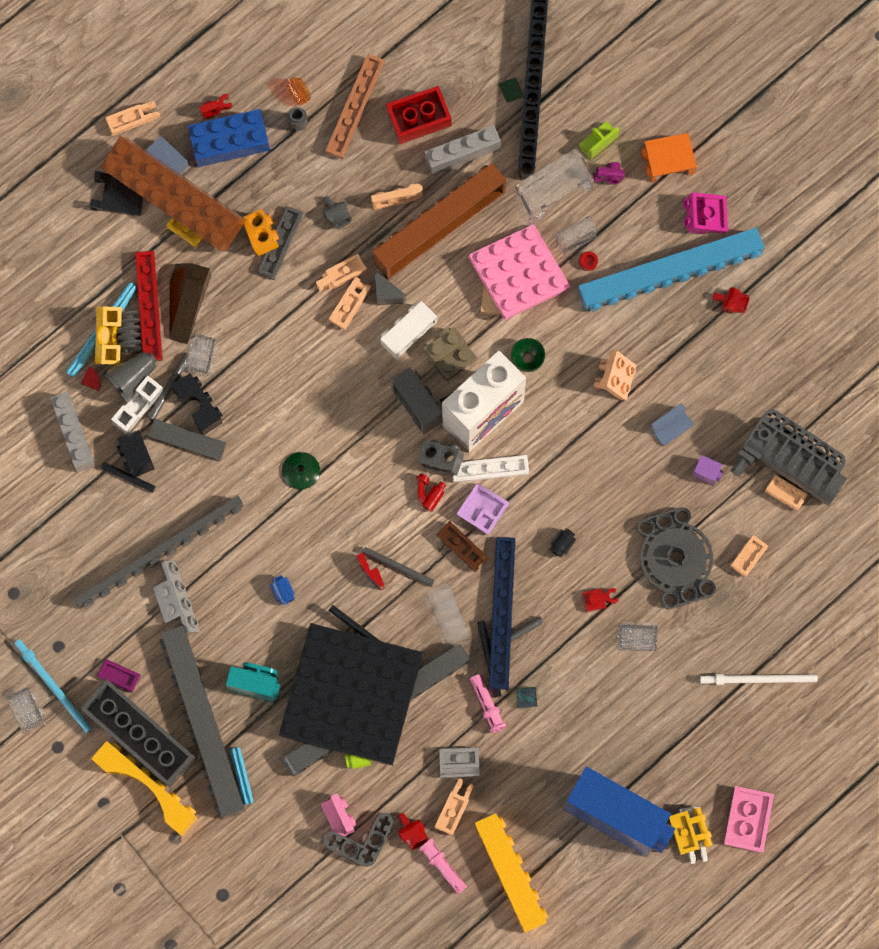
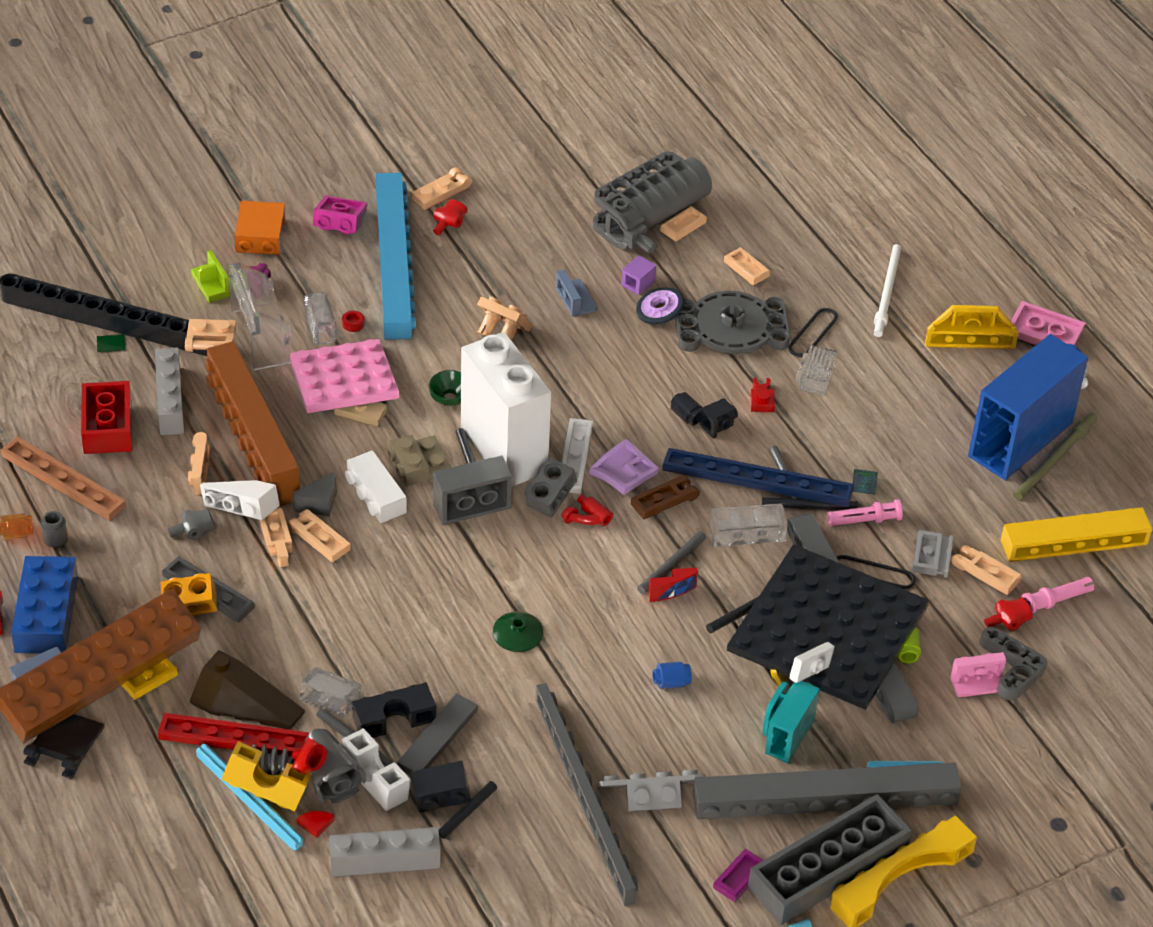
camera: 80 degrees left, 30 degrees down
none -> light nougat plate [185,319,236,352]
none -> white slope [200,480,280,520]
none -> red piece [292,738,327,775]
none -> light nougat plate [411,167,472,210]
none -> wheel [636,287,684,324]
none -> black brick [700,398,738,439]
none -> black piece [788,308,838,357]
none -> white plate [789,642,835,683]
none -> black piece [836,555,916,589]
none -> yellow wedge [925,305,1019,349]
none -> olive bar [1014,413,1097,500]

